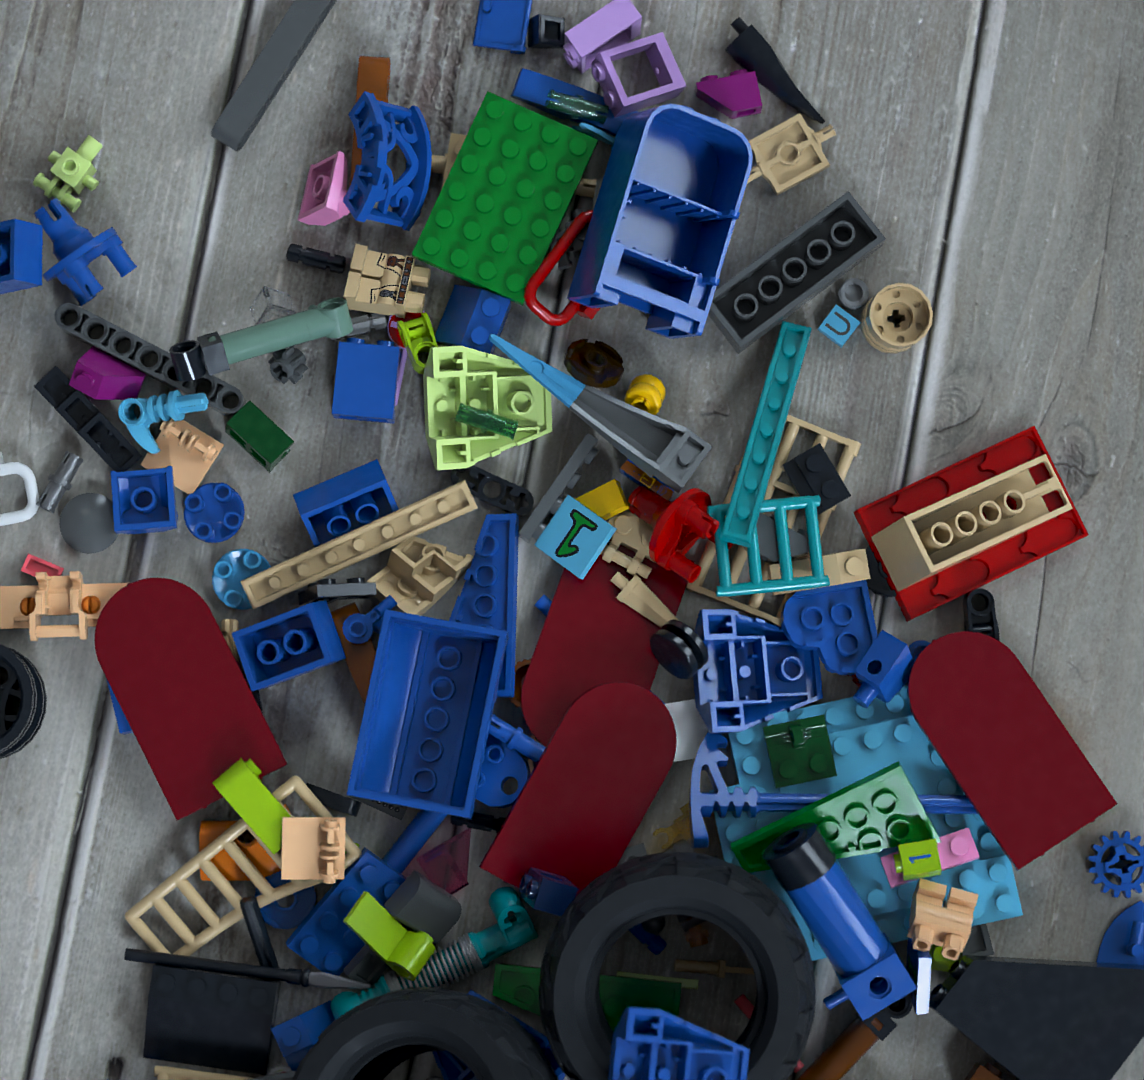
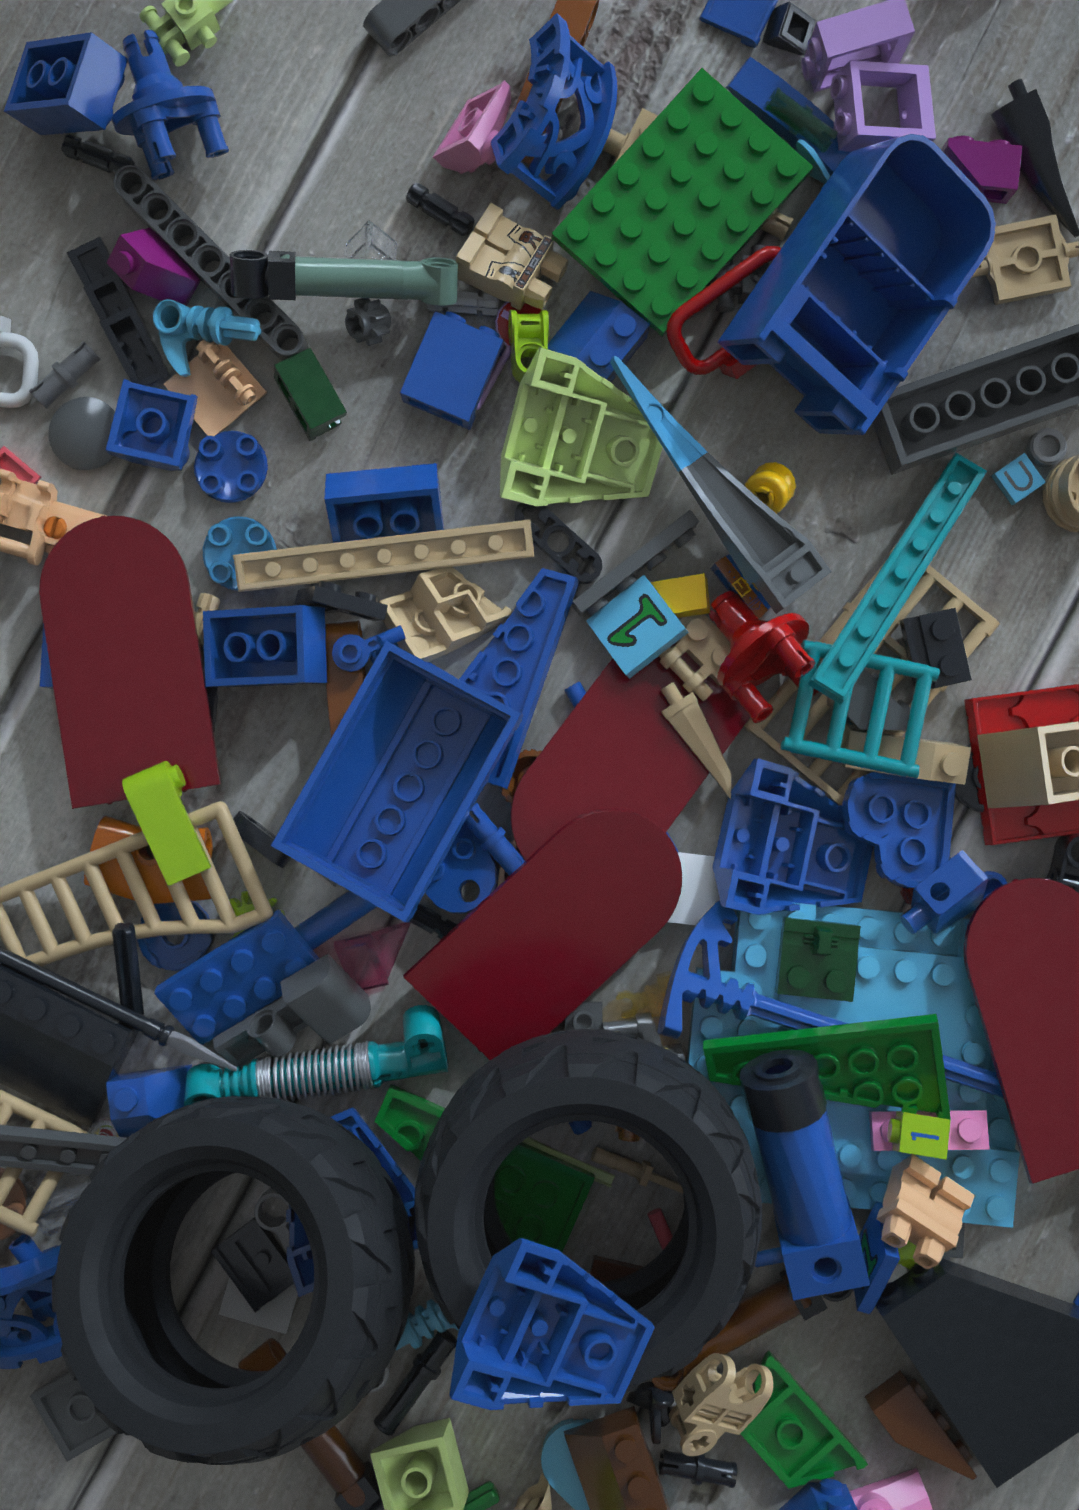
camera: 15 degrees right, 5 degrees up
light nougat hinge [281,817,346,884] -> none
lime door [343,891,436,981] -> none
clear green pin [455,402,519,440] -> none
dark blue brick [519,867,578,916] -> none
dark brown tile [564,339,624,388] -> none
black head [650,620,709,680] -> none
none -> black axle [61,134,135,174]

